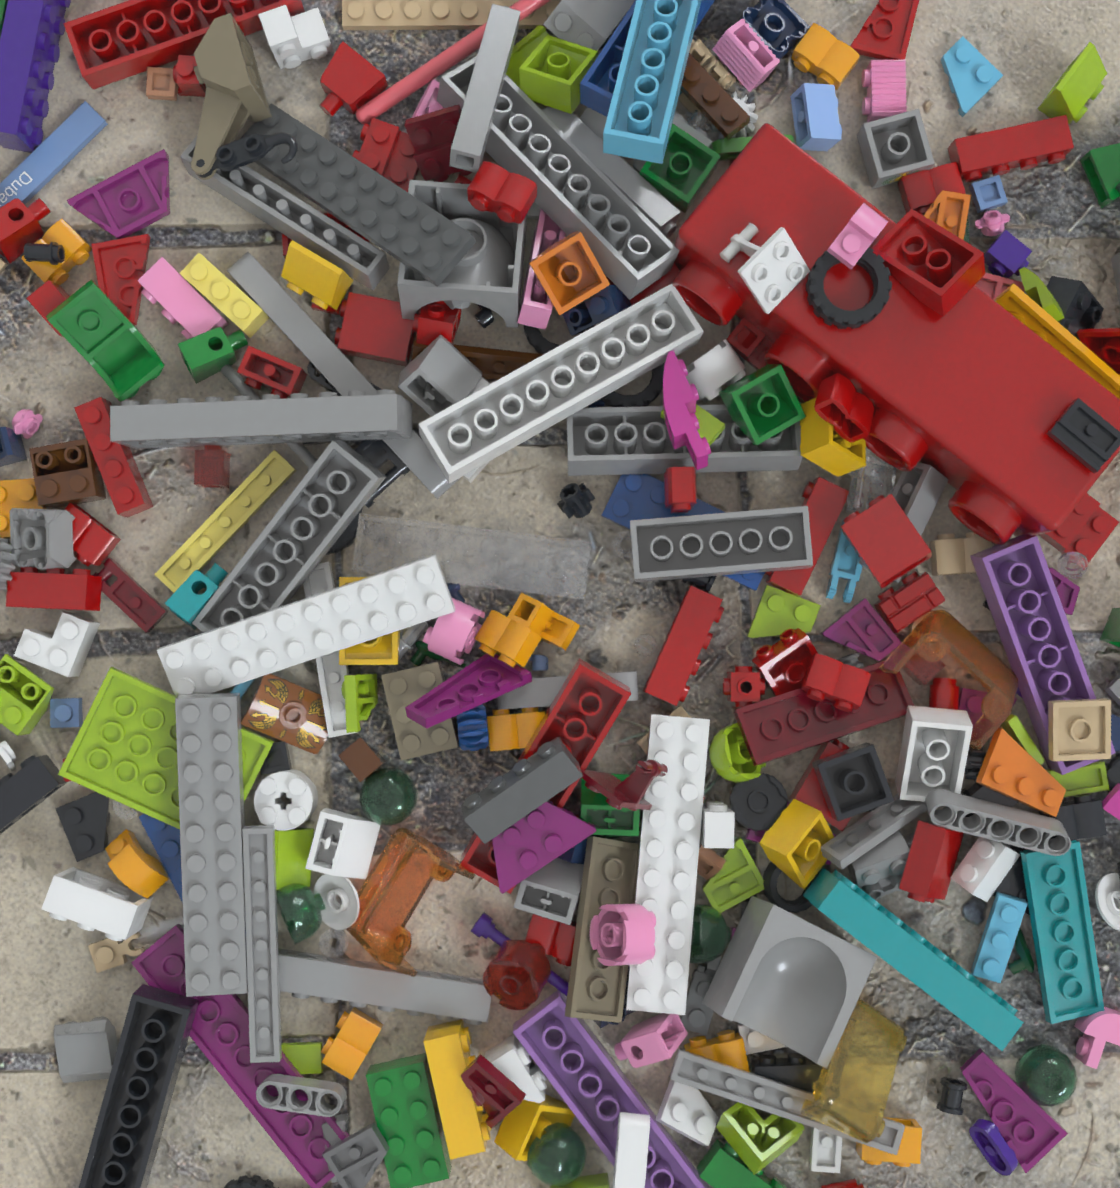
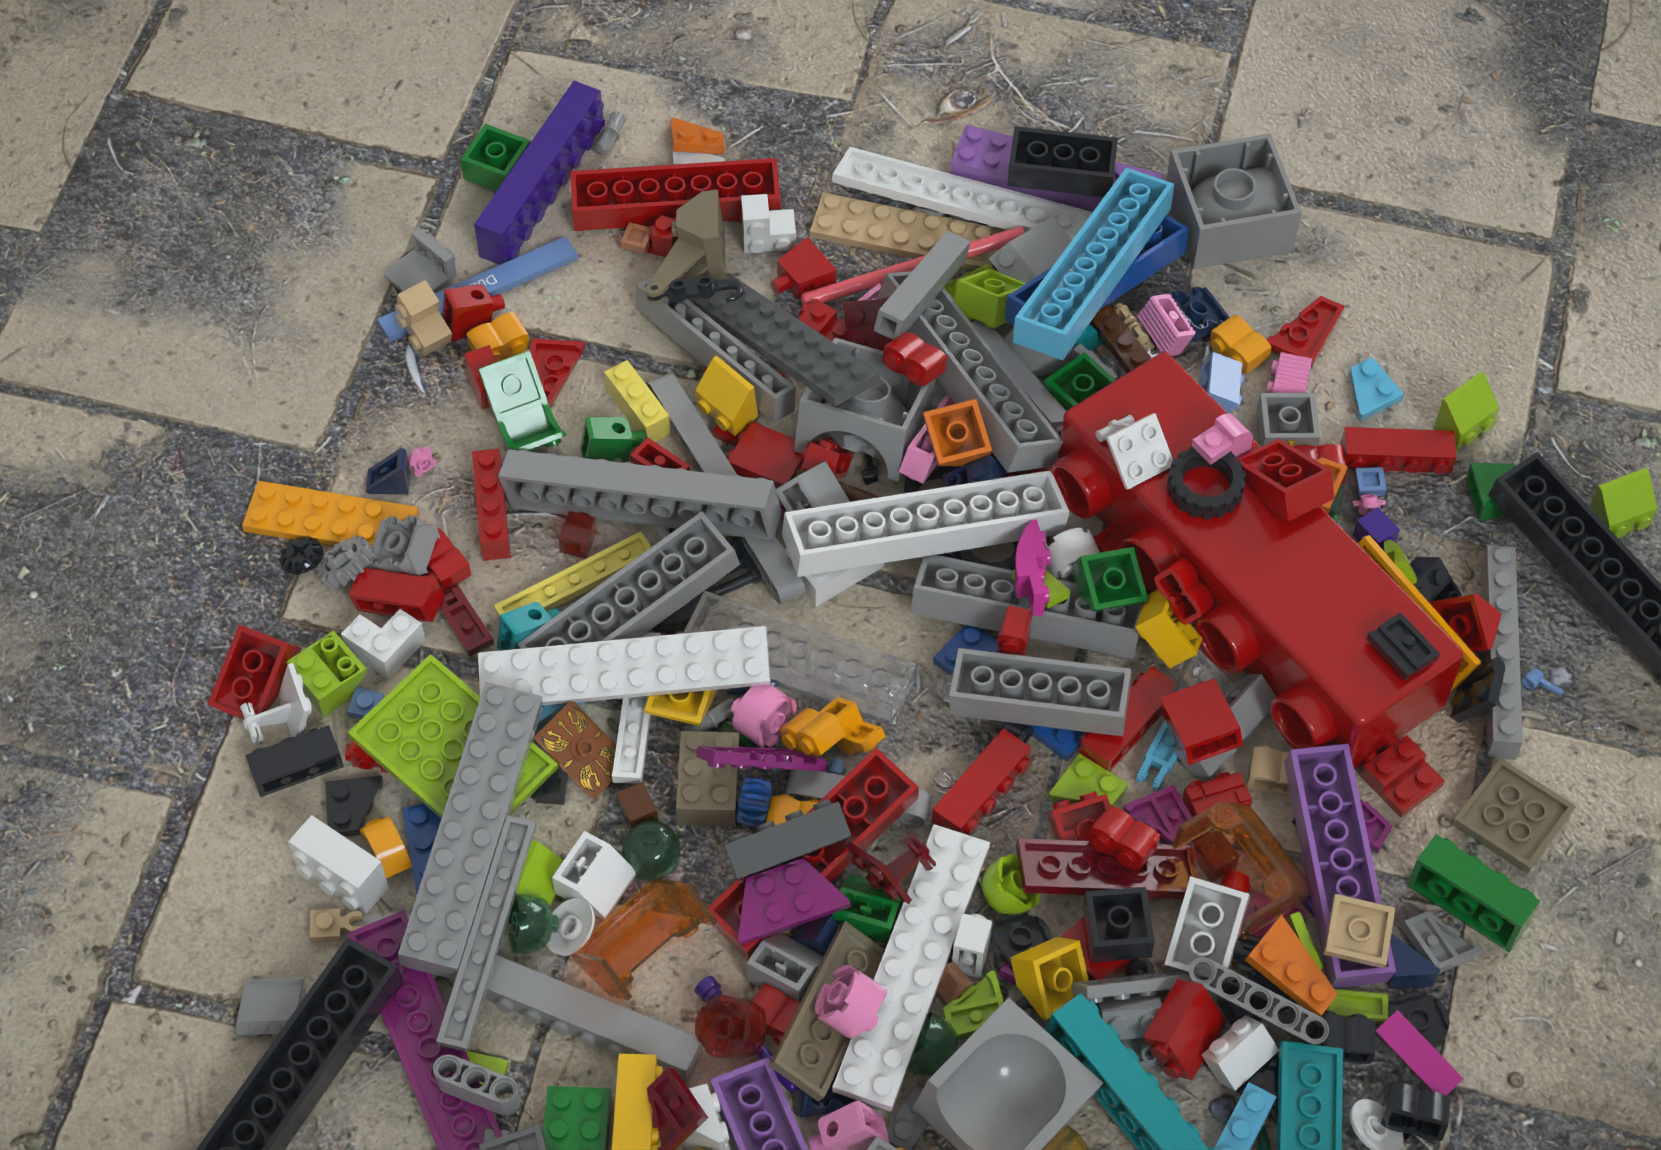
camera: 20 degrees right, 30 degrees down
black pin [24,242,65,265] -> none
reddish brown slope [29,439,106,509] -> none
magenta wing [67,149,170,239] -> none
bright pink brick [138,257,229,339] -> none
white brick [254,769,318,831] -> none
light orange brick [321,1007,383,1080] -> none
lime wing [341,674,378,733] -> none
black gear [557,483,595,519] -> none
red brick [723,666,765,707] -> none
clear plate [1058,552,1088,579] -> none

